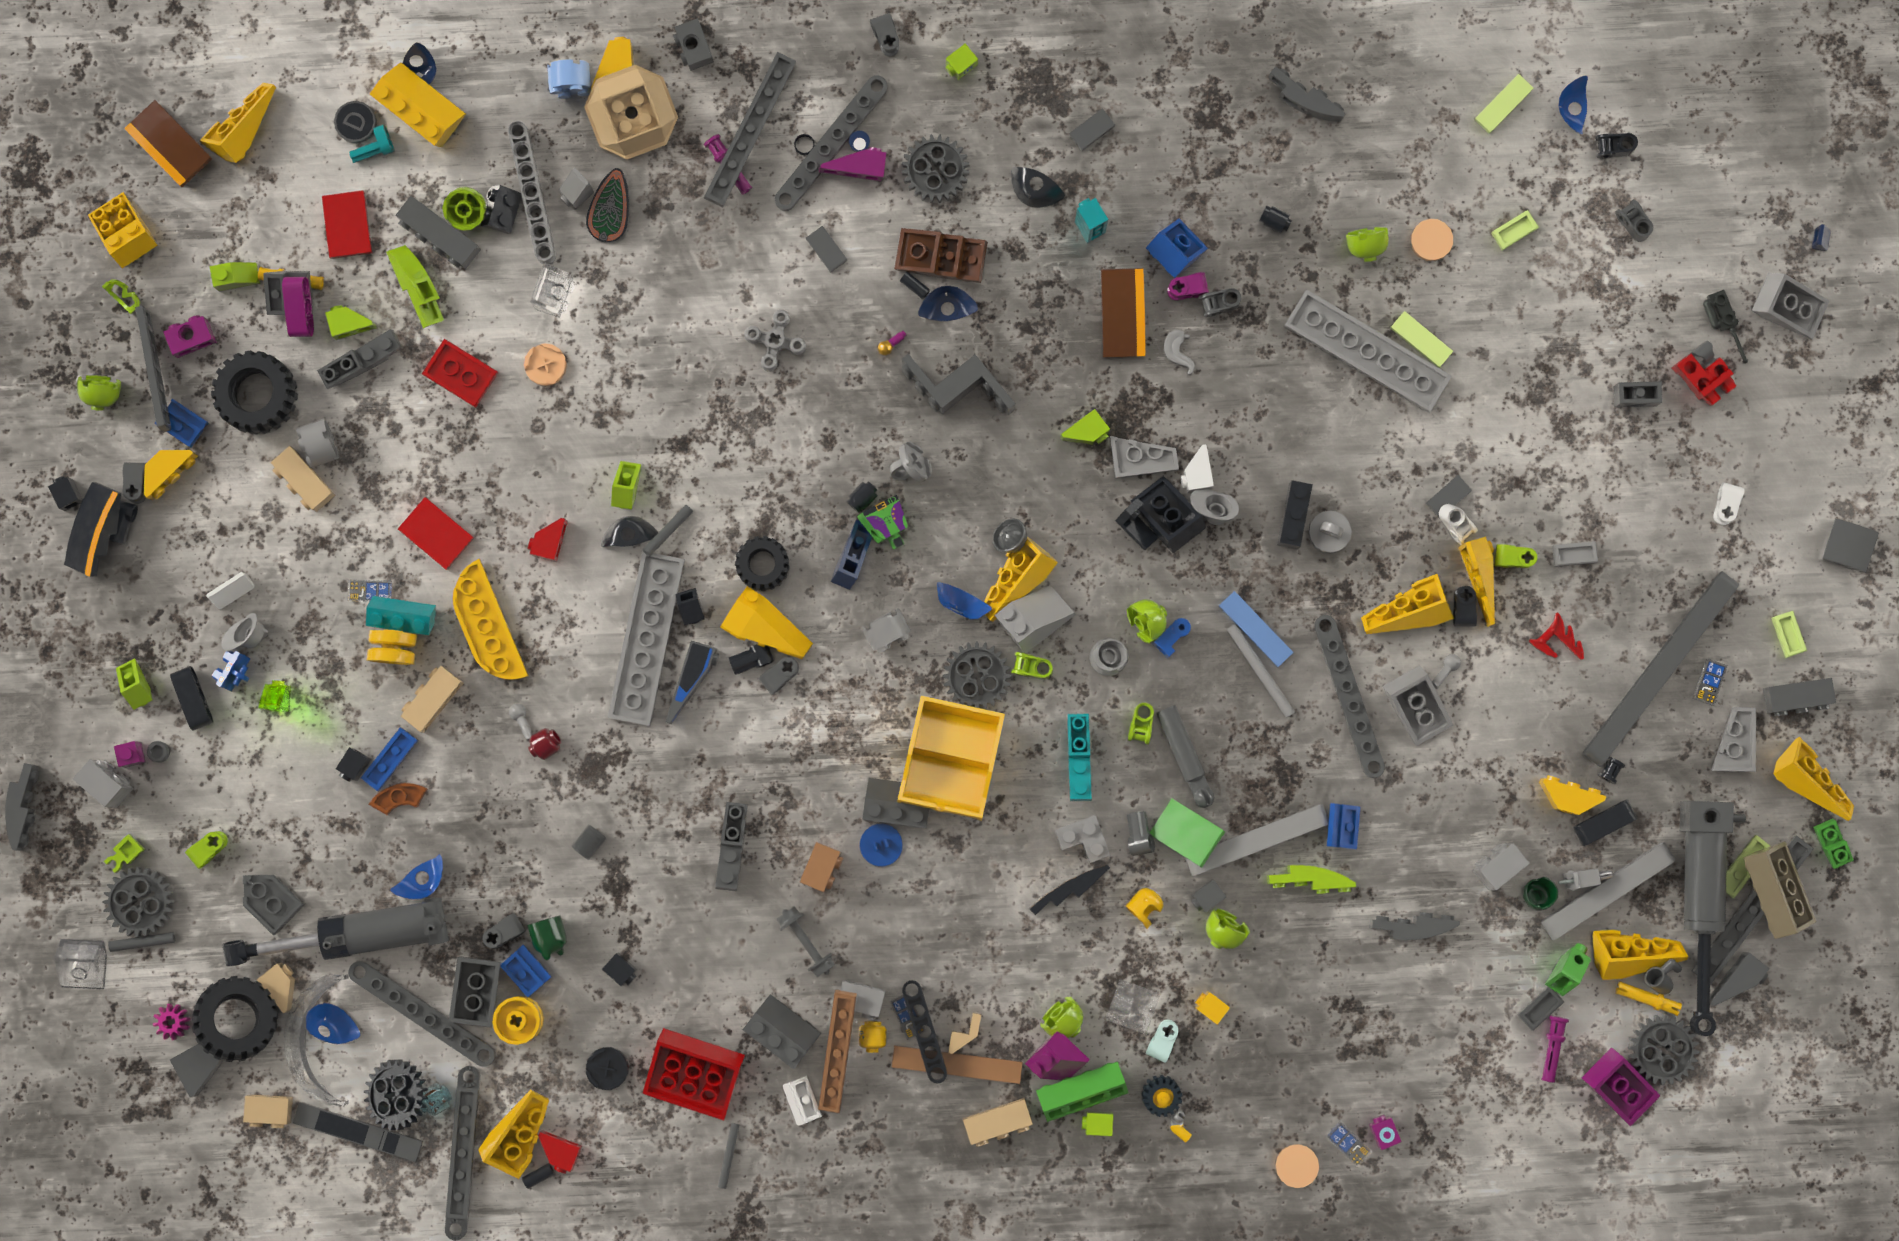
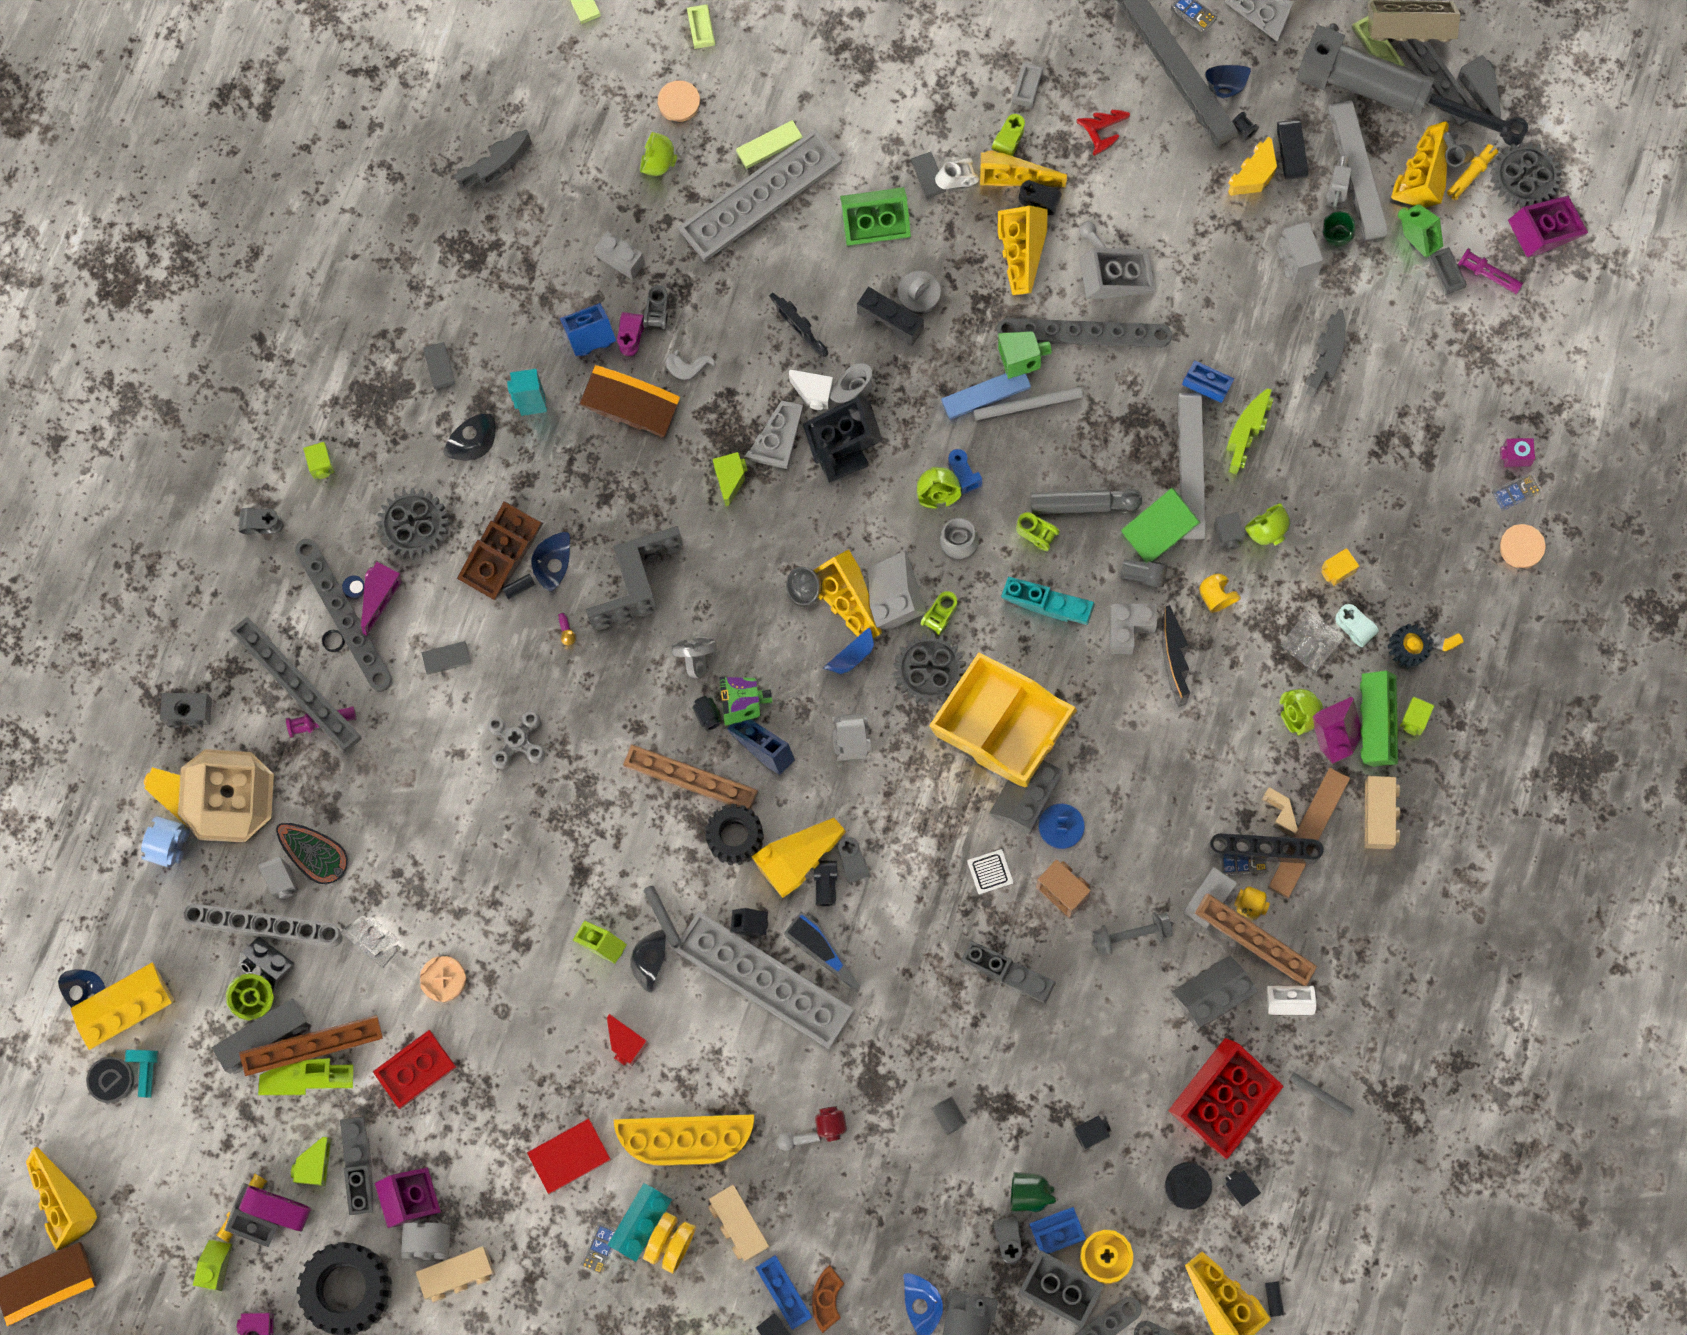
camera: 65 degrees left, 10 degrees down
red tile [322,190,372,259] -> none
red slope [538,1130,582,1174] -> none
black brick [1259,206,1292,233] -> none
none -> dark orange plate [239,1015,383,1076]
none -> magenta slope [375,1167,441,1228]
none -> light grey brick [595,231,645,280]
none -> medium nougat tile [623,744,758,810]
none -> black plate [769,292,829,357]
none -> bright green slope [840,187,911,246]
none -> white sticker [967,849,1013,894]
none -> bright green torso [998,332,1052,379]
none -> dark blue piece [1205,65,1251,99]
none -> black brick [1223,1170,1261,1209]

